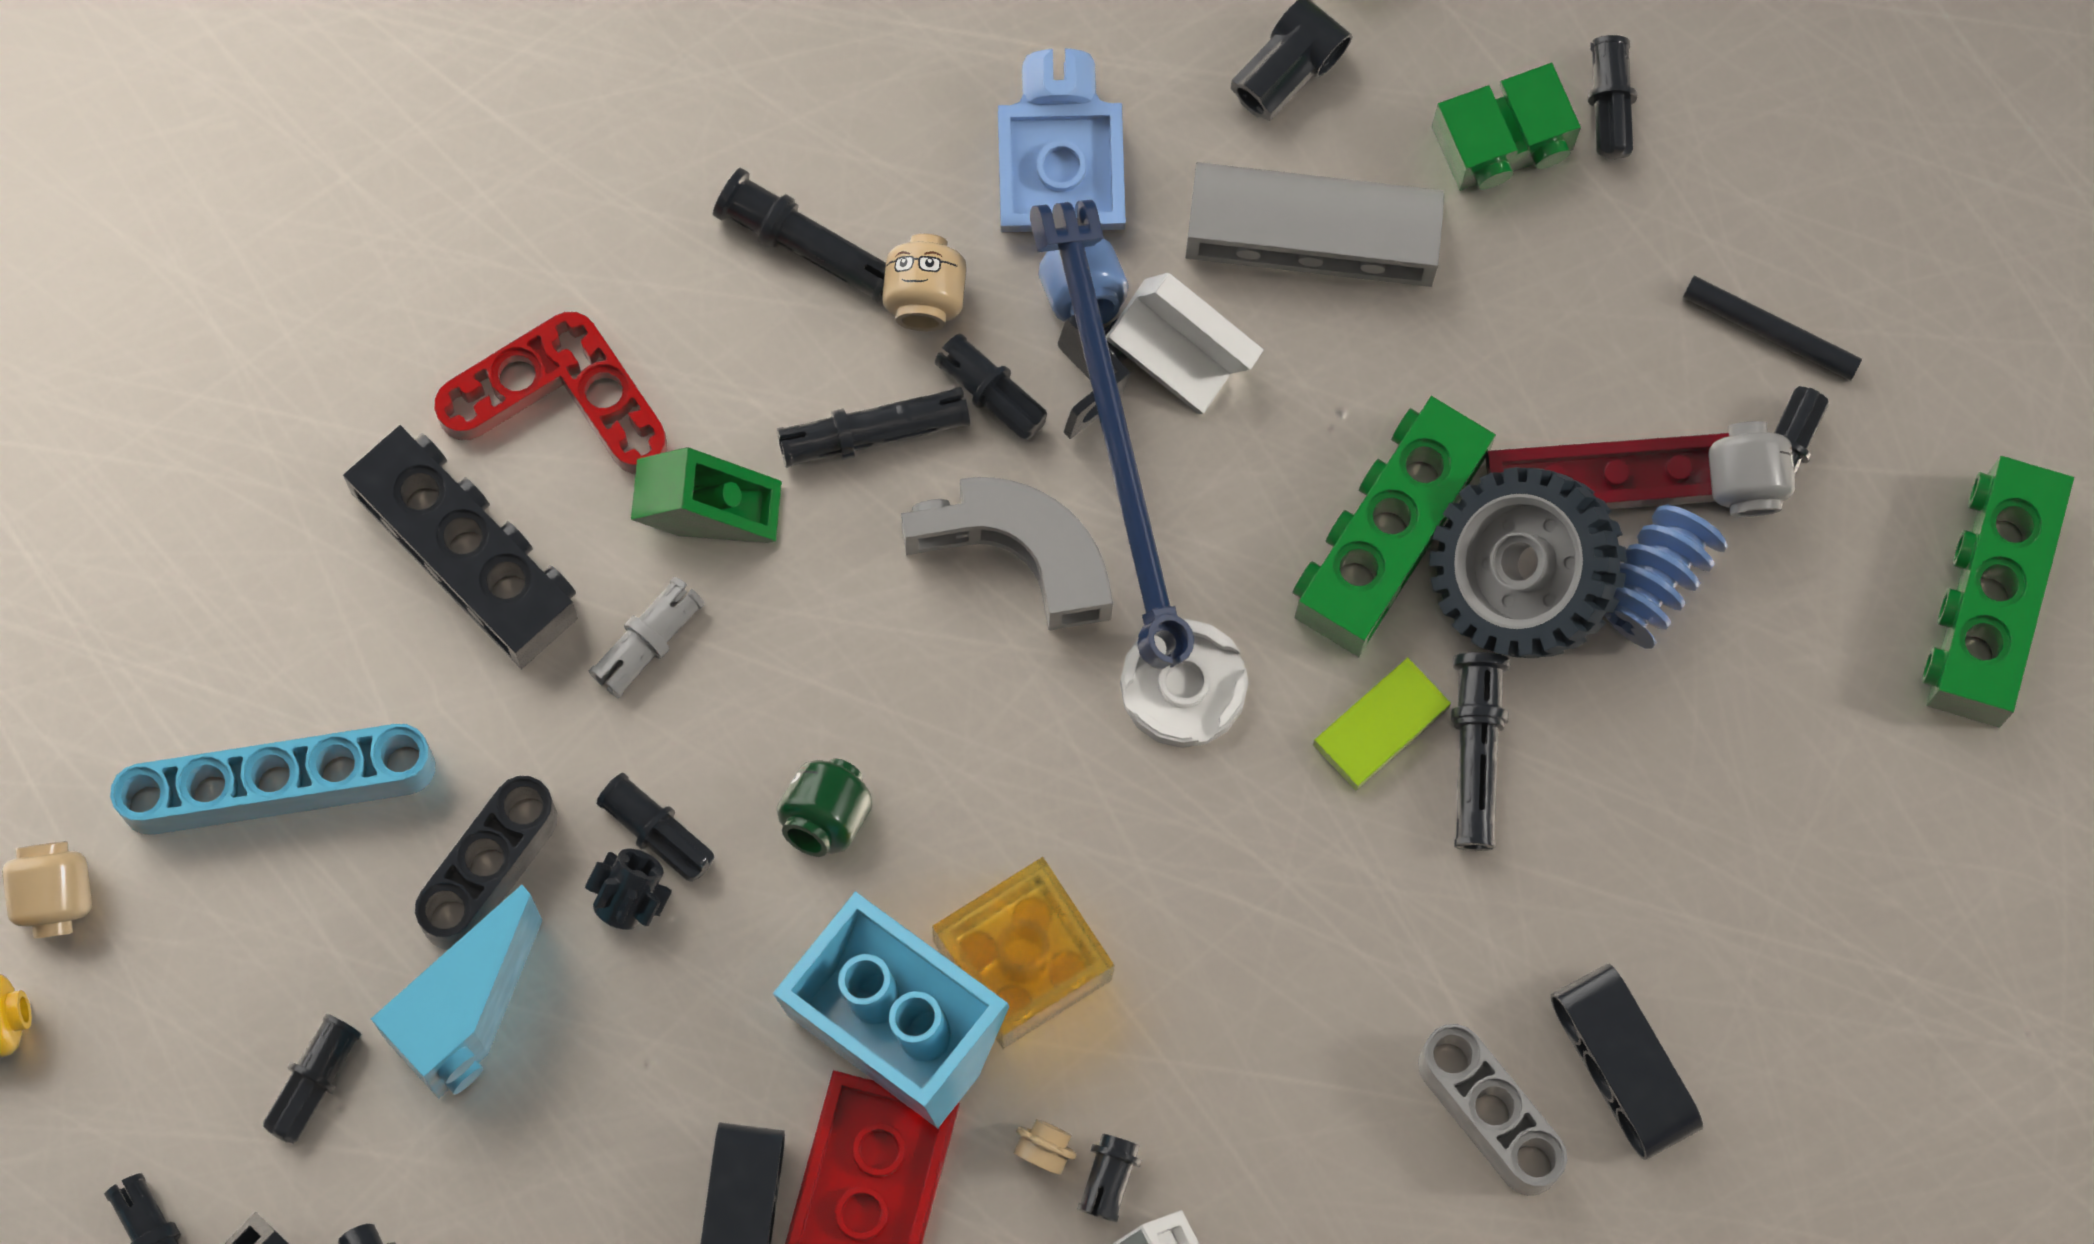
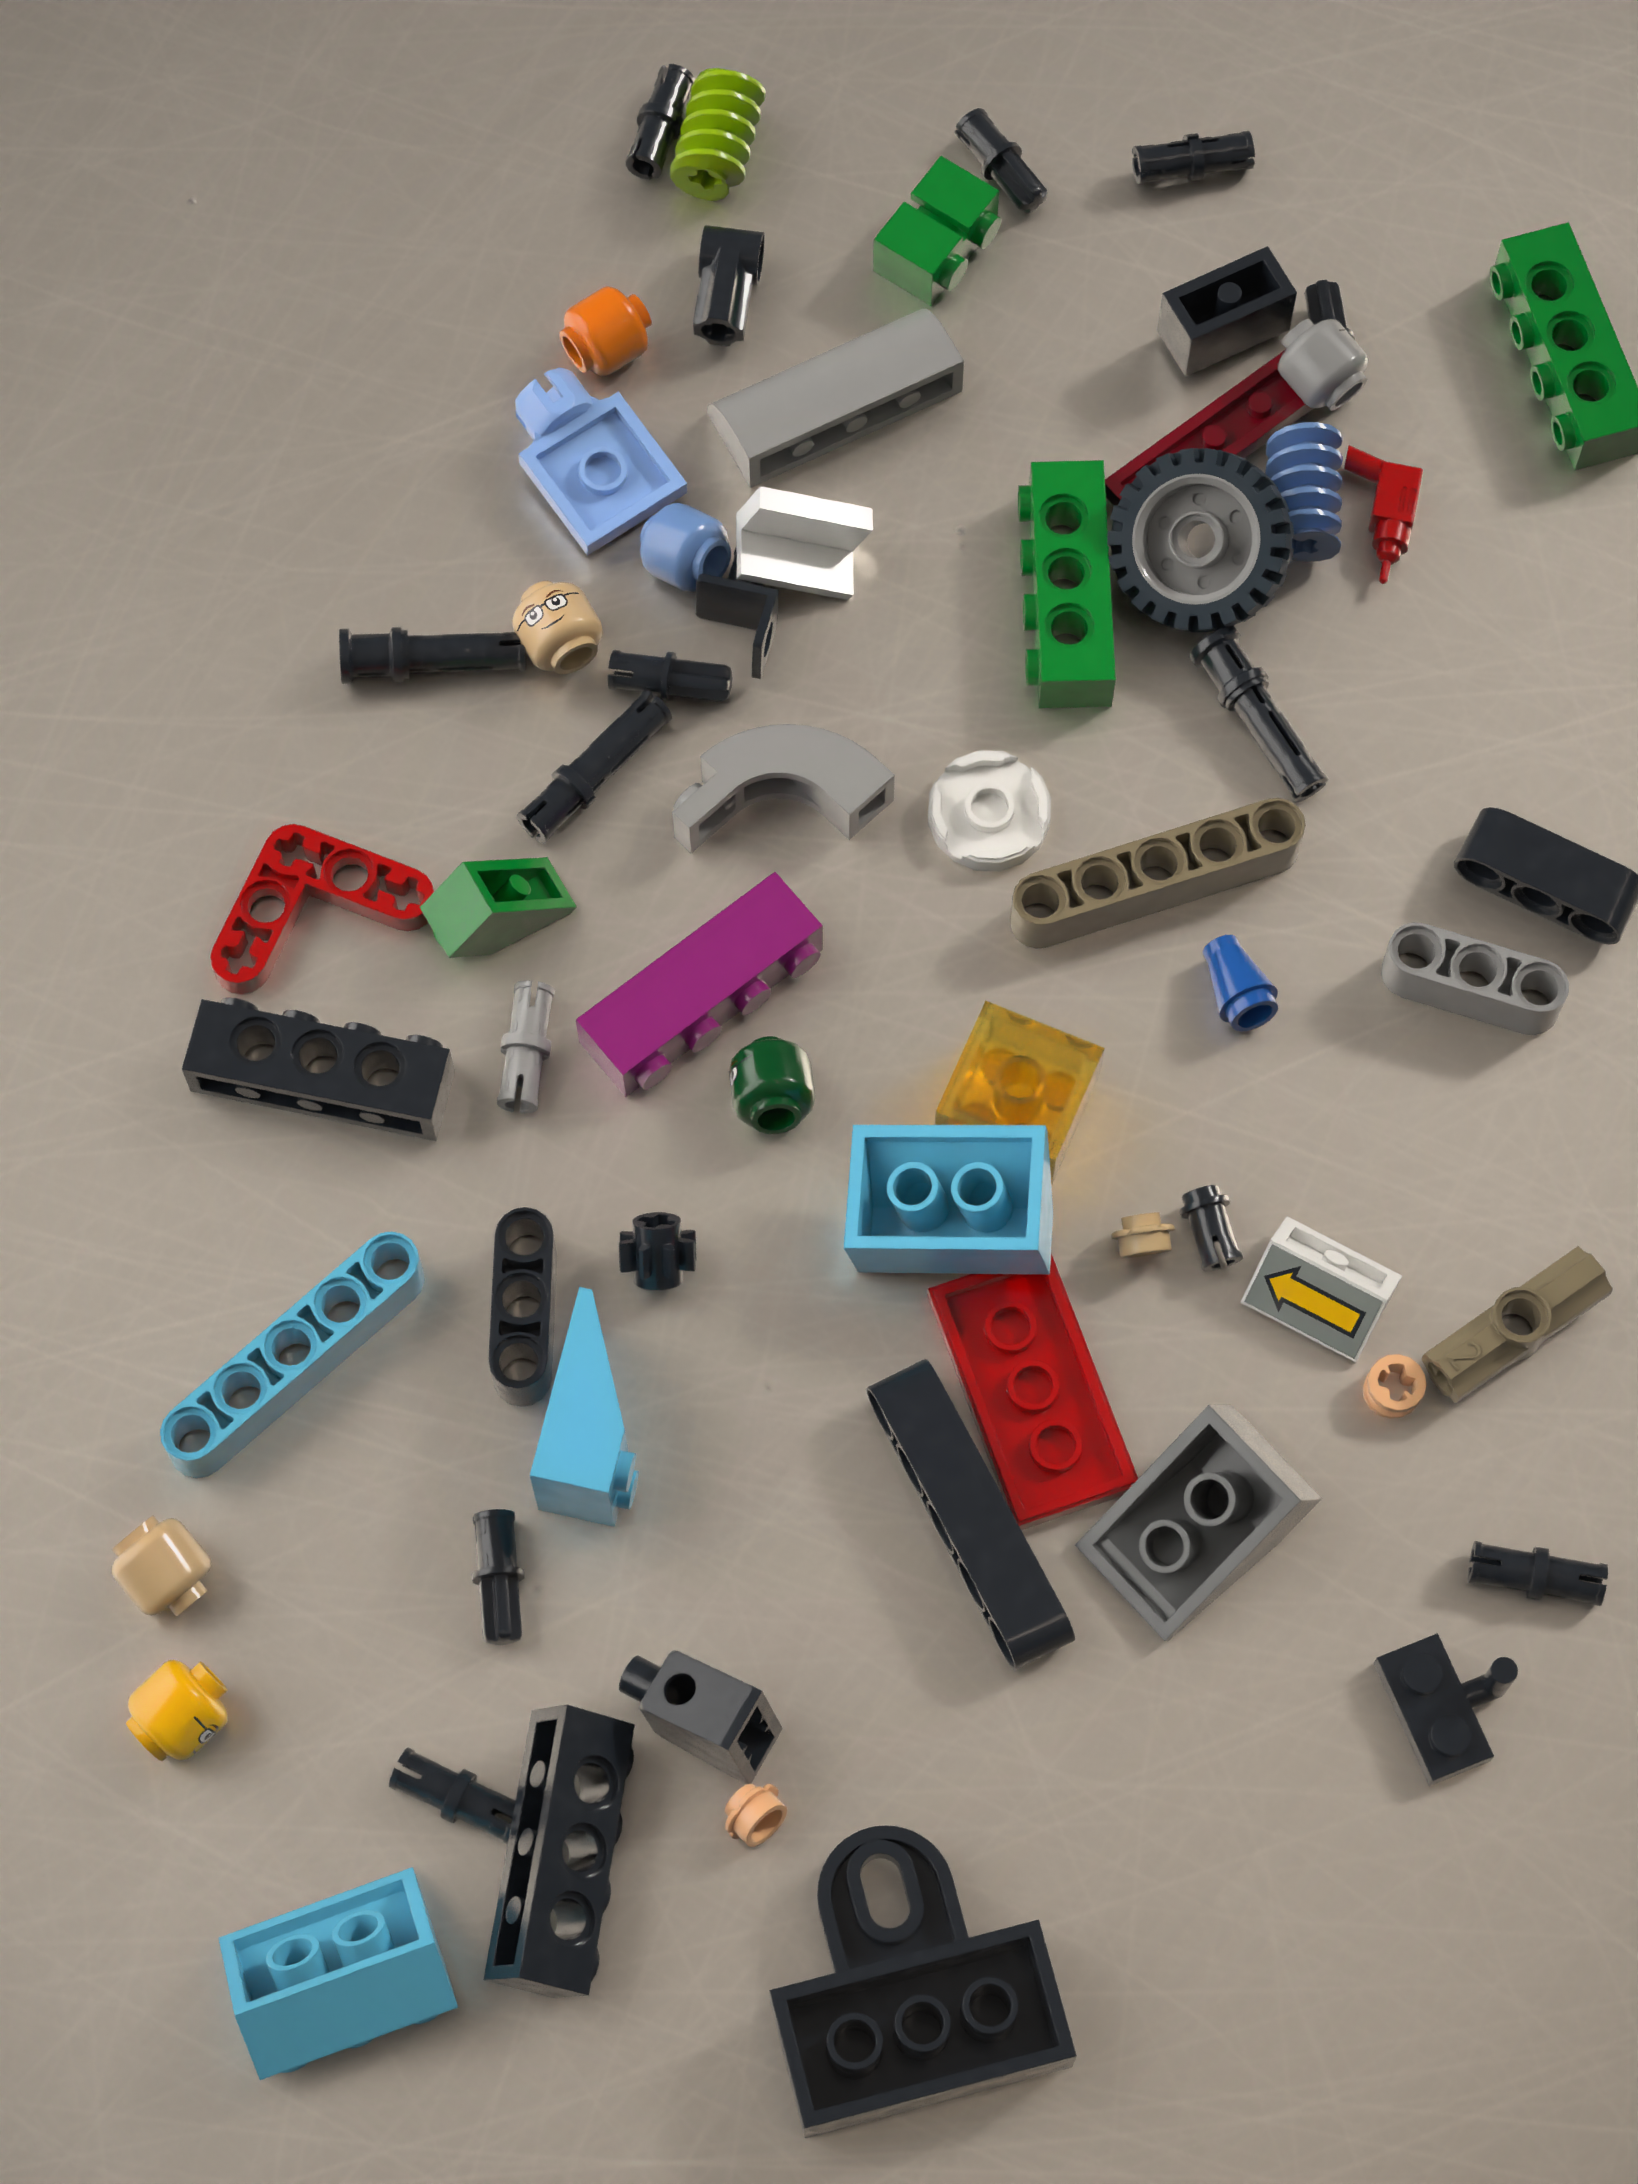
camera: 30 degrees left, 5 degrees down
black axle [596,773,715,882] -> none
dark blue hinge [1030,200,1194,669] -> none
lime tile [1313,657,1451,791] -> none
black bar [1683,275,1862,381] -> none
none -> orange head [559,286,652,377]
none -> magenta brick [576,872,823,1097]
none -> dark tan beam [1010,798,1306,949]
none -> black pin [1132,131,1255,184]
none -> black brick [1157,246,1297,377]
none -> blue cone [1202,935,1278,1032]
none -> red piece [1344,445,1423,584]

